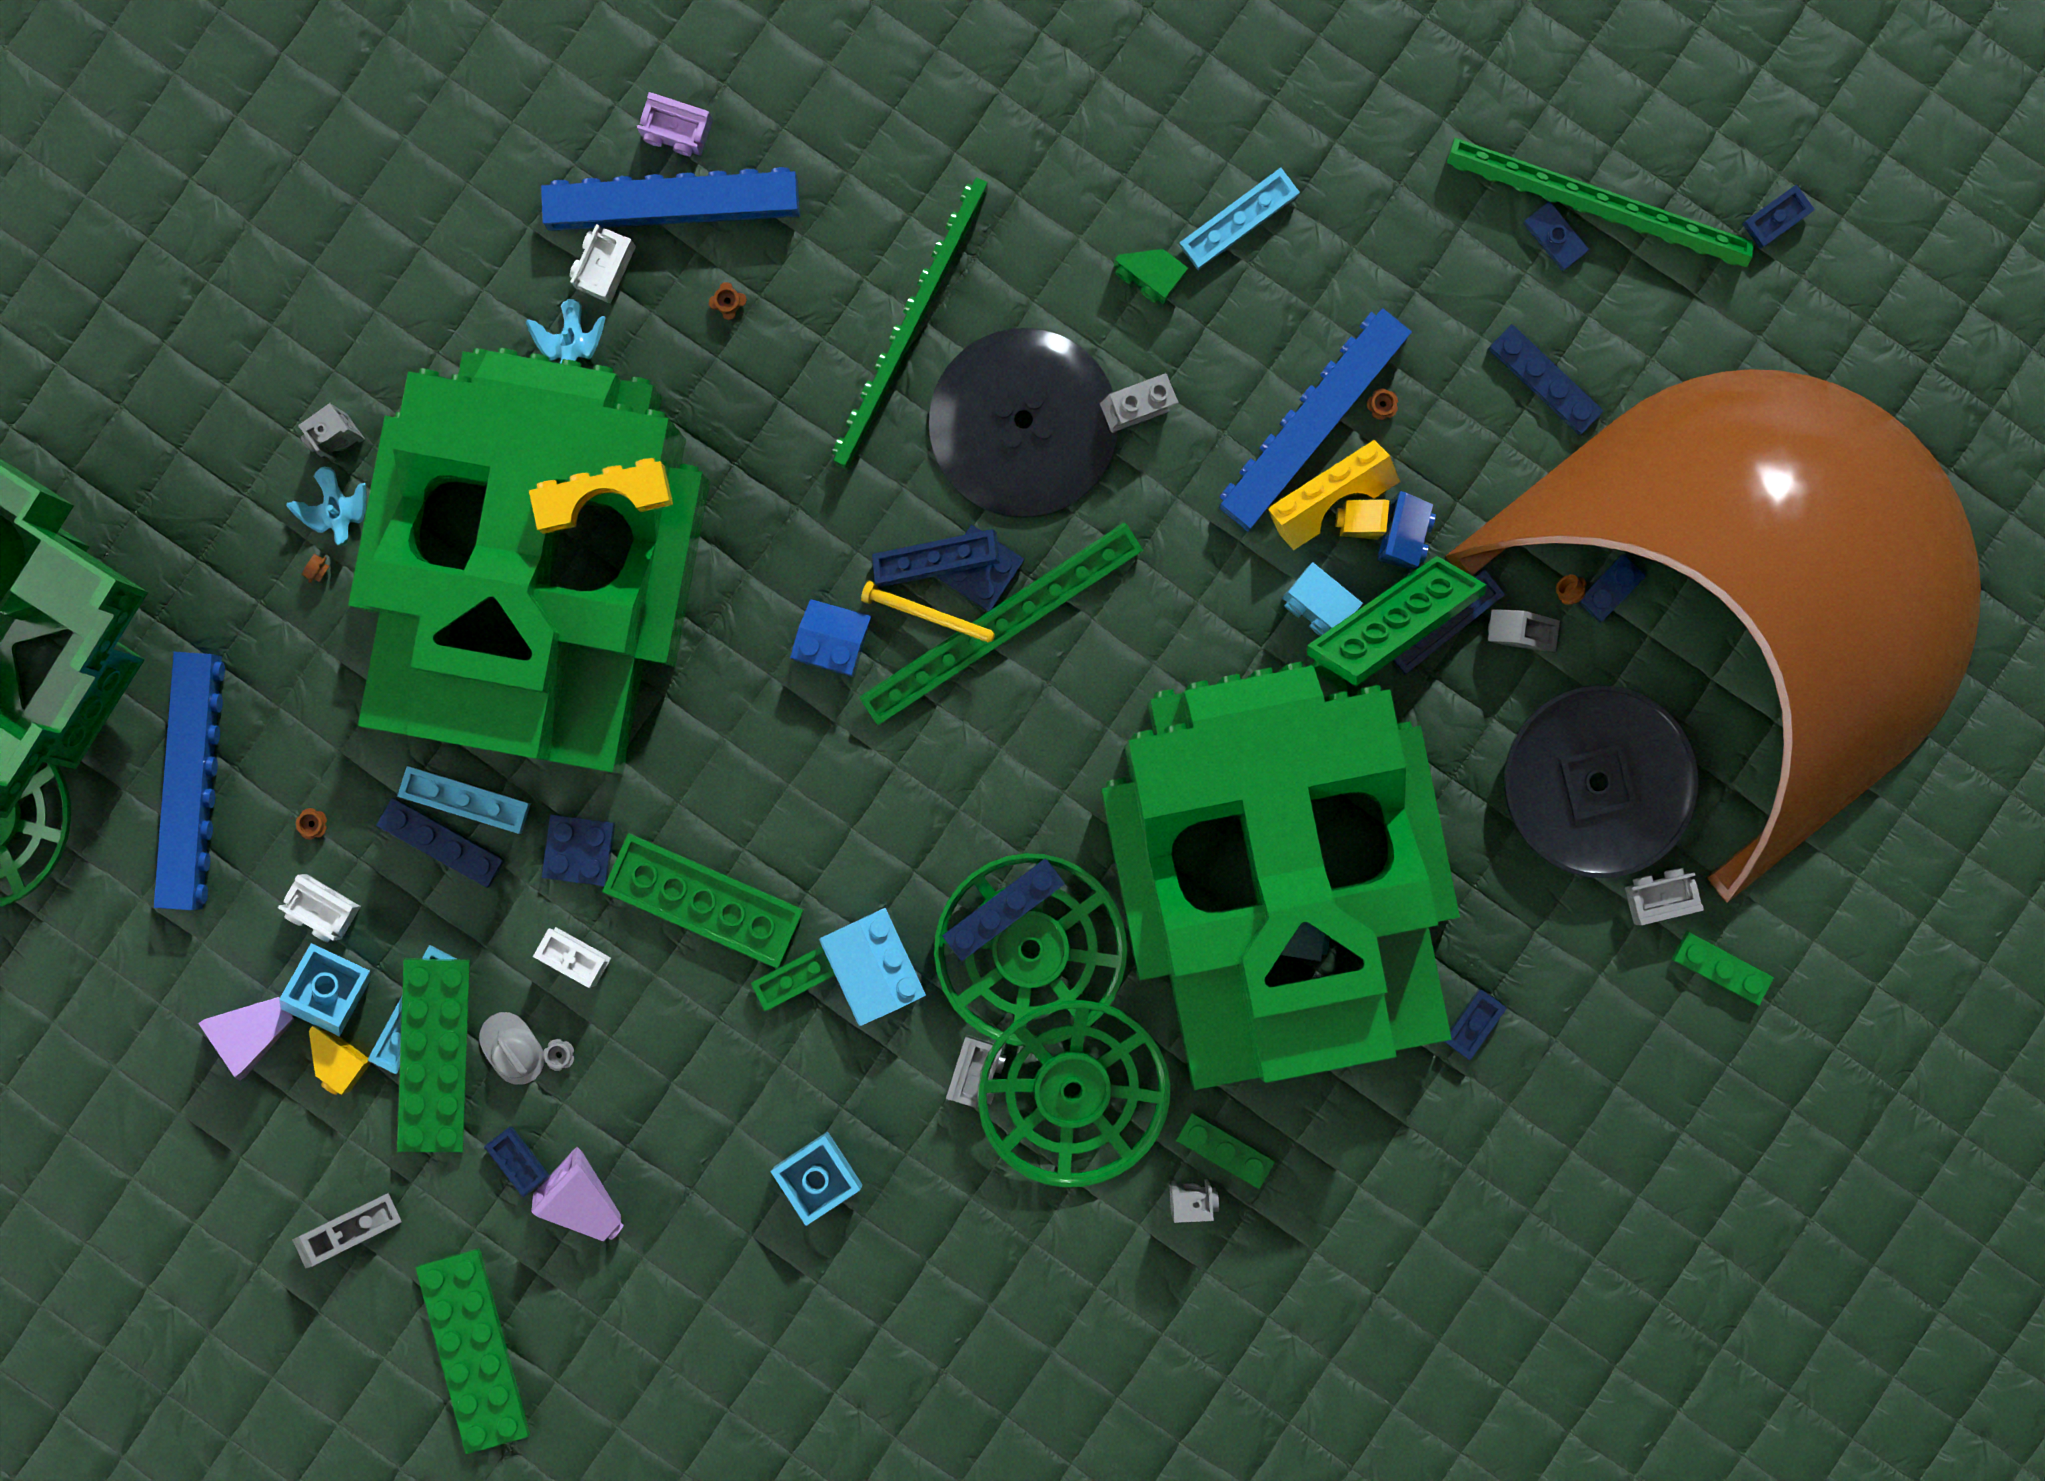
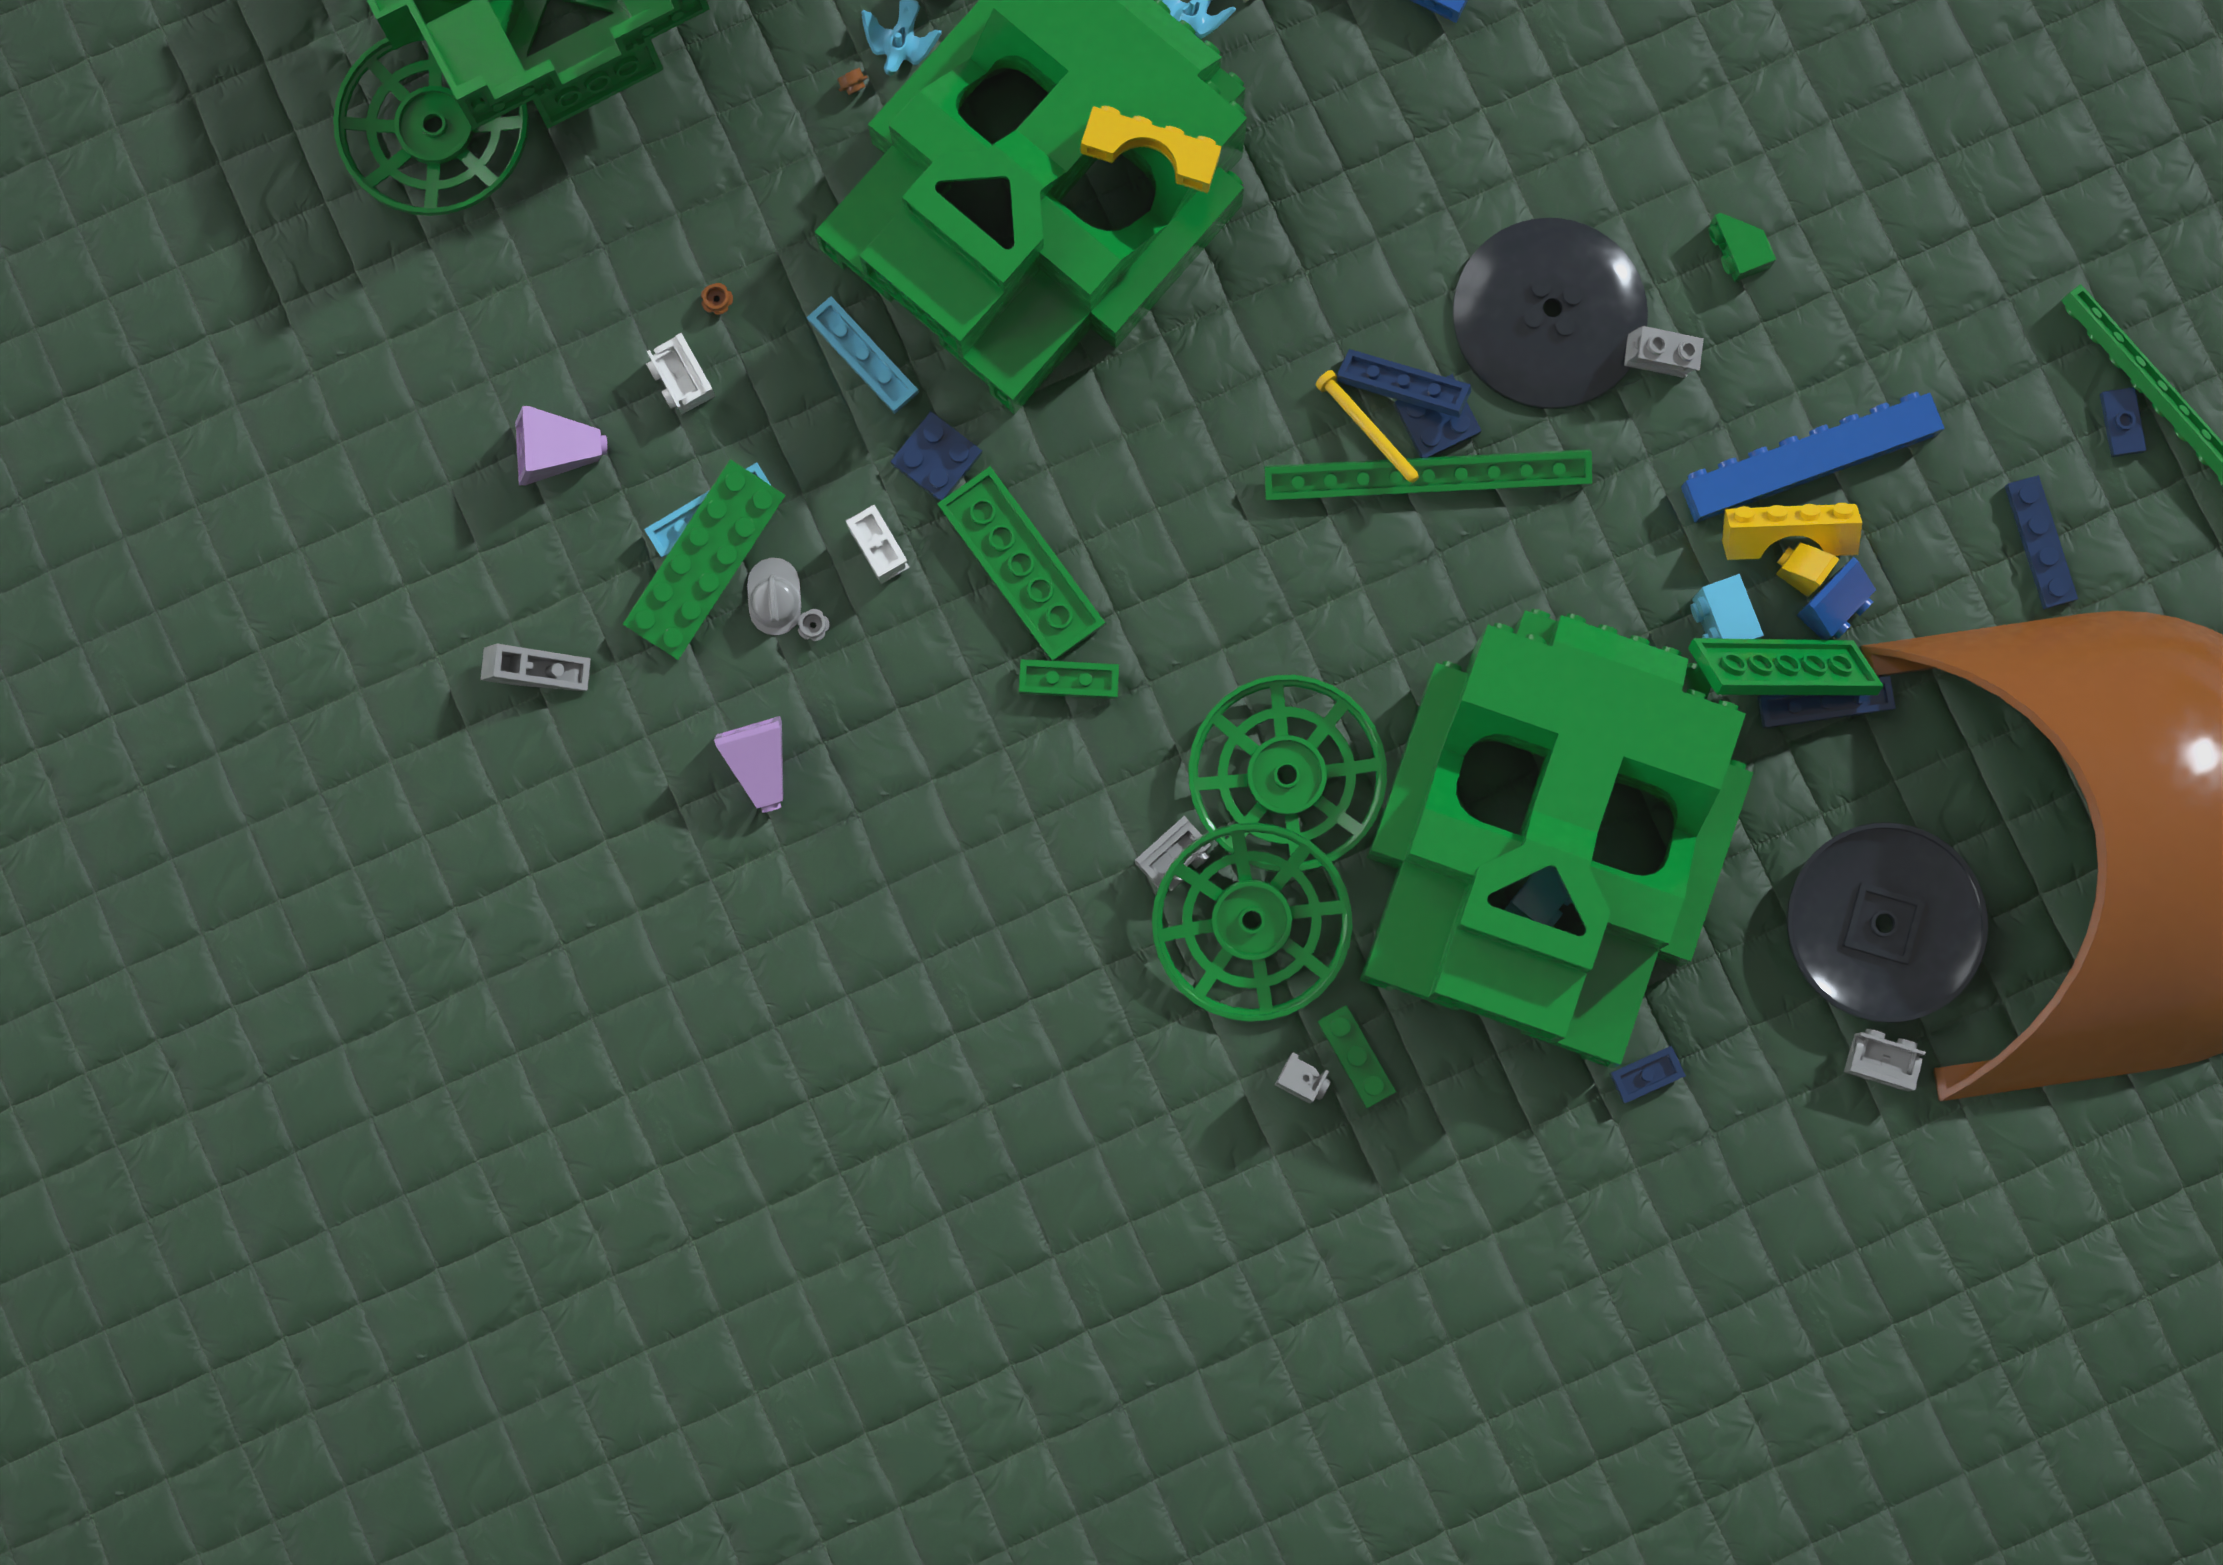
camera: 25 degrees right, 5 degrees down
blue brick [154,652,225,910] -> none
medium azure brick [279,943,370,1037] -> none
yellow slope [309,1025,371,1095] -> none
dark blue plate [376,798,505,888] -> none
green plate [415,1248,530,1454] -> none
dark blue plate [484,1126,550,1197] -> none
dark orange plate [709,282,747,320] -> none
medium azure brick [770,1131,862,1226] -> none
blue slope [790,599,872,677] -> none
medium azure slope [819,908,926,1026] -> none
green plate [832,177,988,470] -> none
dark blue plate [942,858,1065,962] -> none
medium azure plate [1179,168,1300,270] -> none
dark orange plate [1367,388,1398,420] -> none
light grey slope [1488,610,1560,652] -> none
dark orange plate [1556,574,1586,605] -> none
dark blue plate [1578,554,1646,623] -> none
green plate [1671,932,1774,1006] -> none

